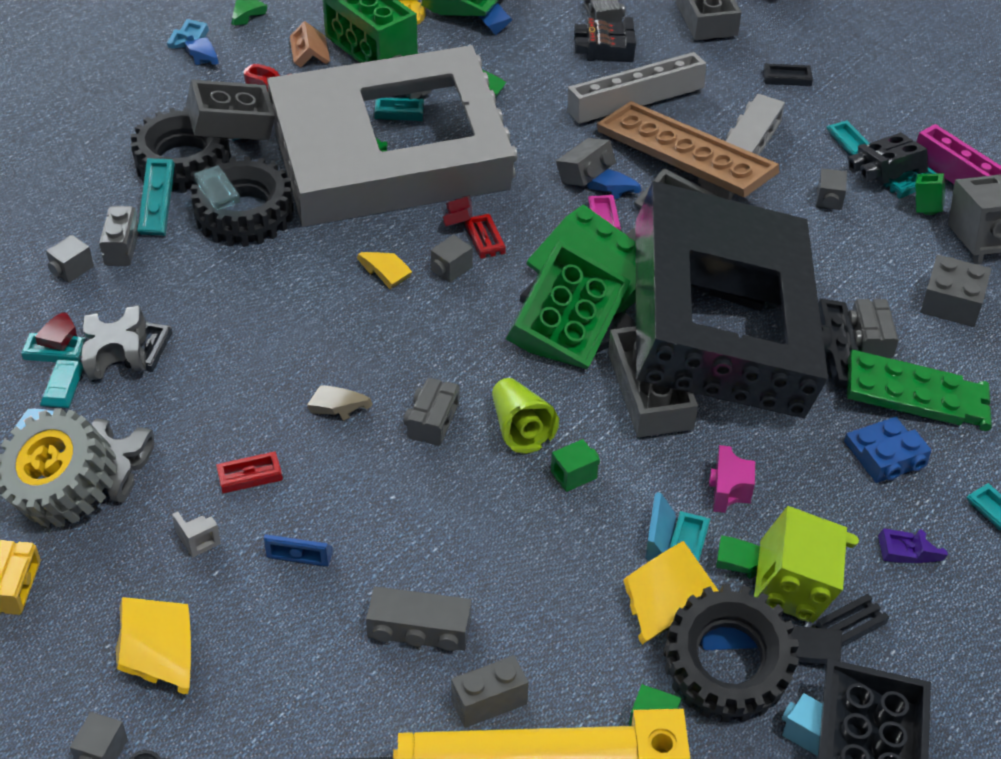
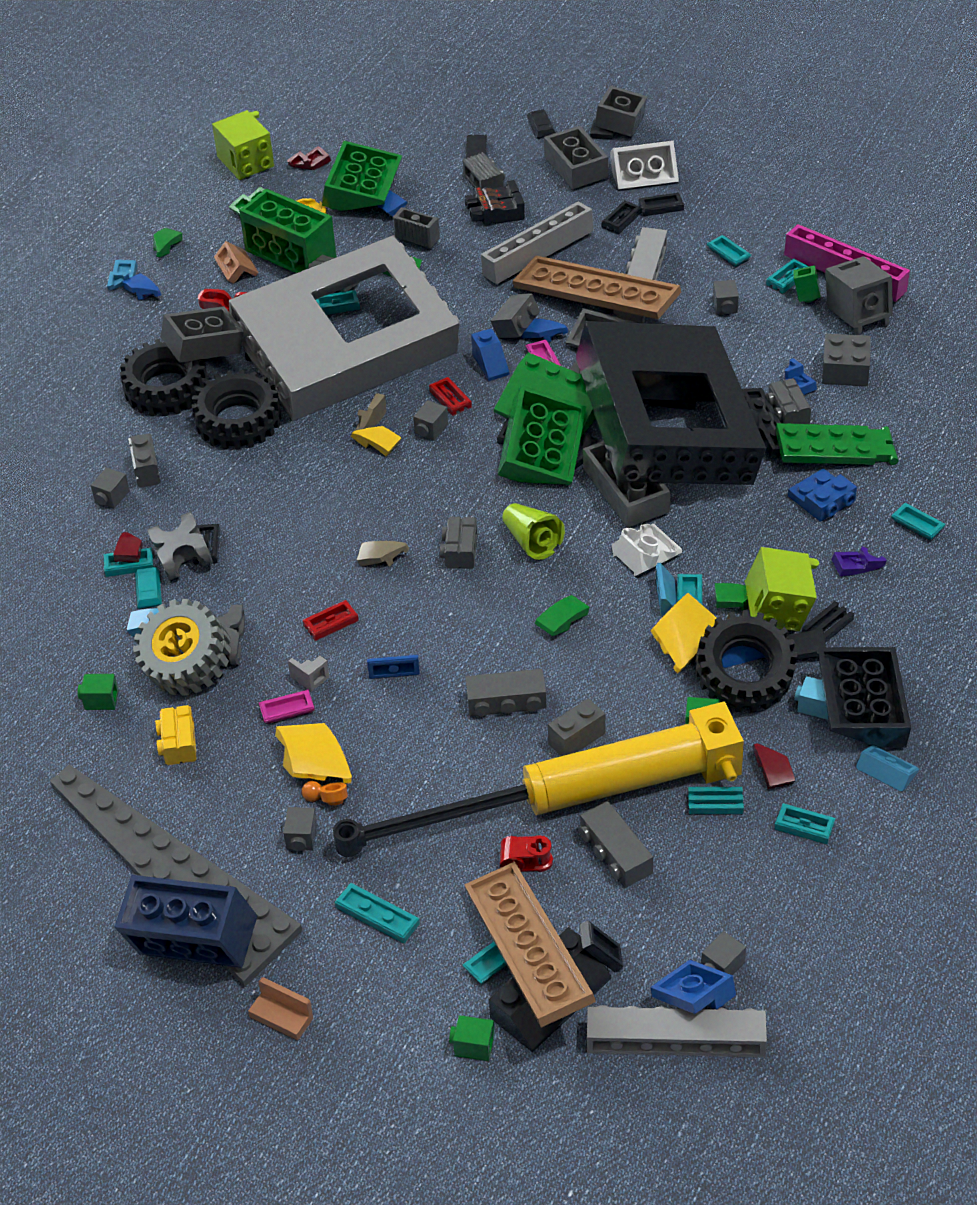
camera: 10 degrees left, 0 degrees up
teal tile [138,158,175,236] -> none
clear light blue tile [194,165,240,211] -> none
dark red slope [442,195,472,227] -> none
green brick [551,439,600,492] -> none
dark pink brick [709,445,755,513] -> none
black hips [848,132,928,184] -> none
none -> dark pink tile [259,690,315,724]
none -> orange plate [302,781,348,806]
none -> dark tan slope [354,393,386,431]
none -> dark grey brick [393,207,440,248]
none -> blue slope [471,328,509,381]
none -> green slope [535,595,590,636]
none -> black tile [601,200,642,234]
none -> white slope [610,141,679,190]
none -> white slope [612,524,682,576]
none -> blue slope [785,358,817,395]

